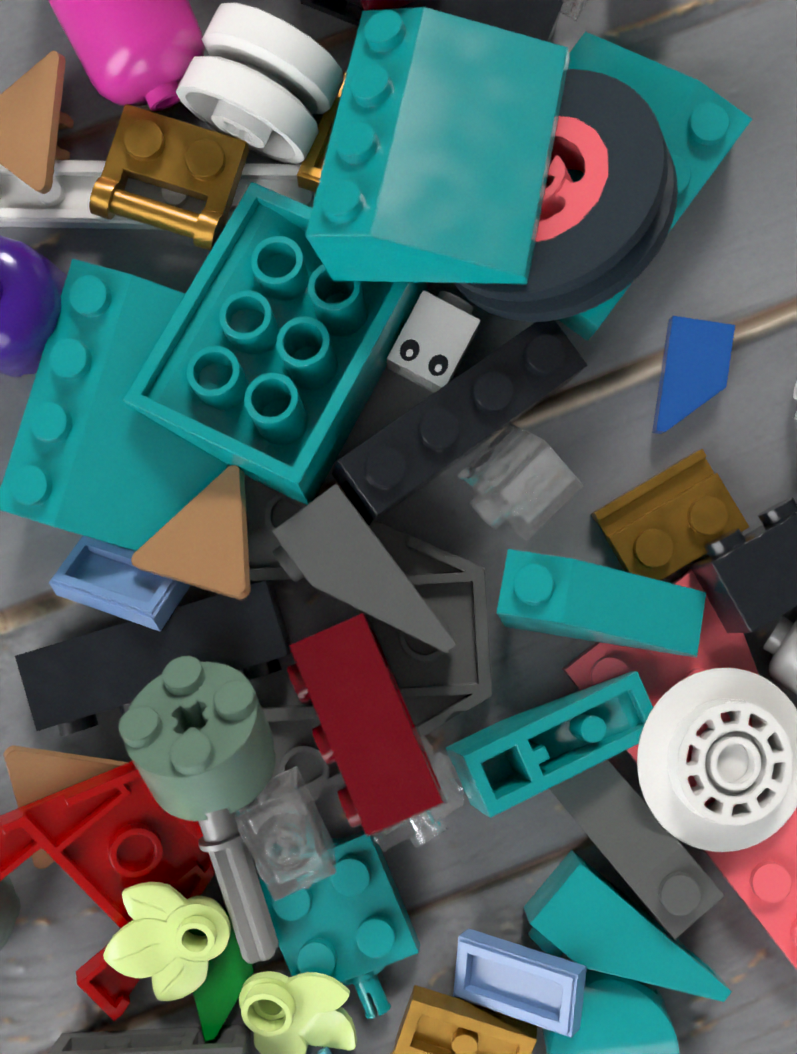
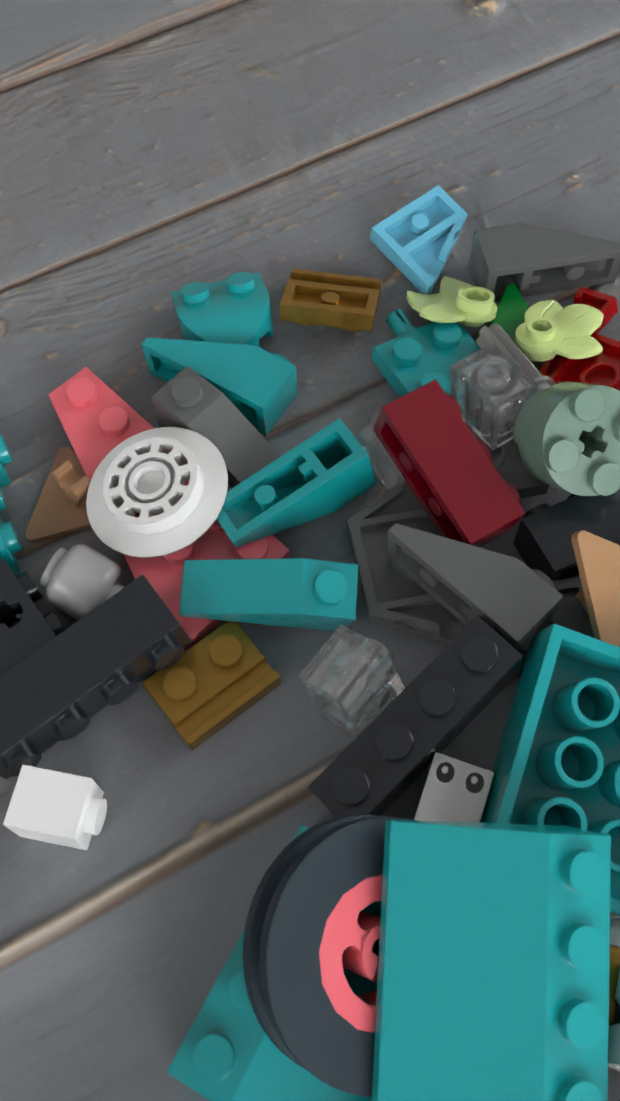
camera: 175 degrees right, 25 degrees down
medium blue tile [453,929,587,1038] -> none
blue tile [652,316,735,434] -> none

